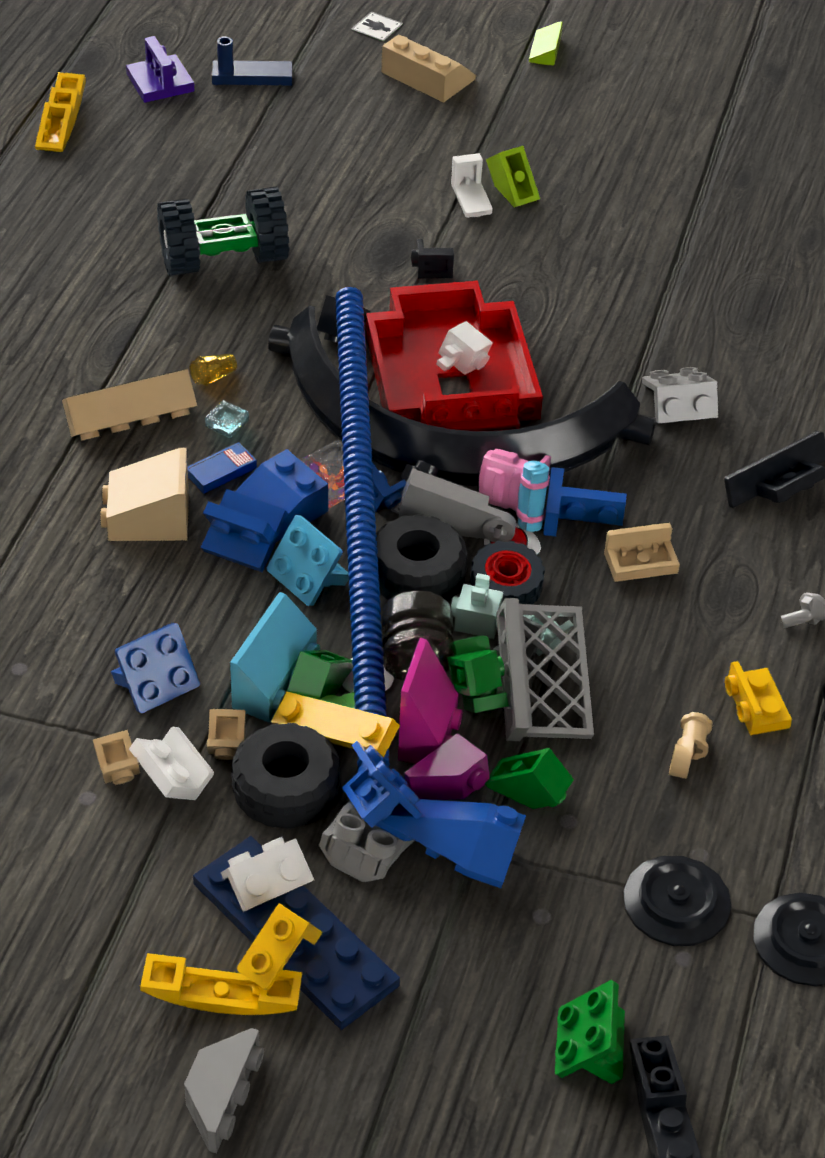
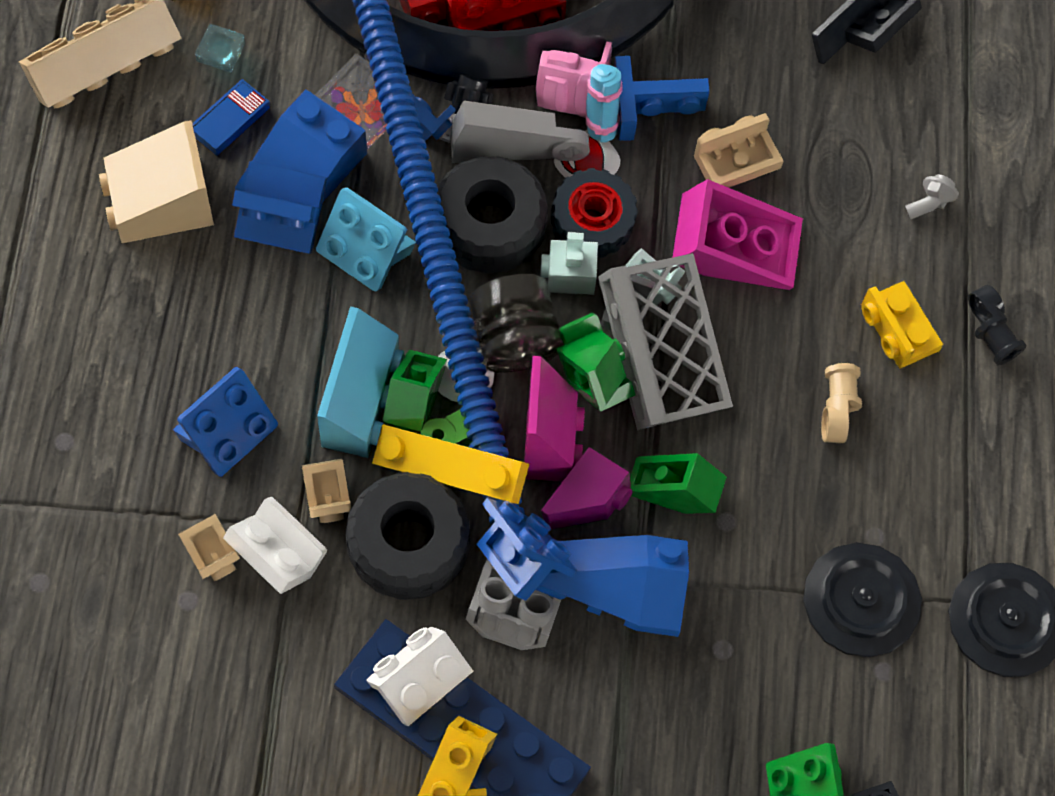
camera: 15 degrees left, 20 degrees up
none -> dark pink slope [672,179,803,290]

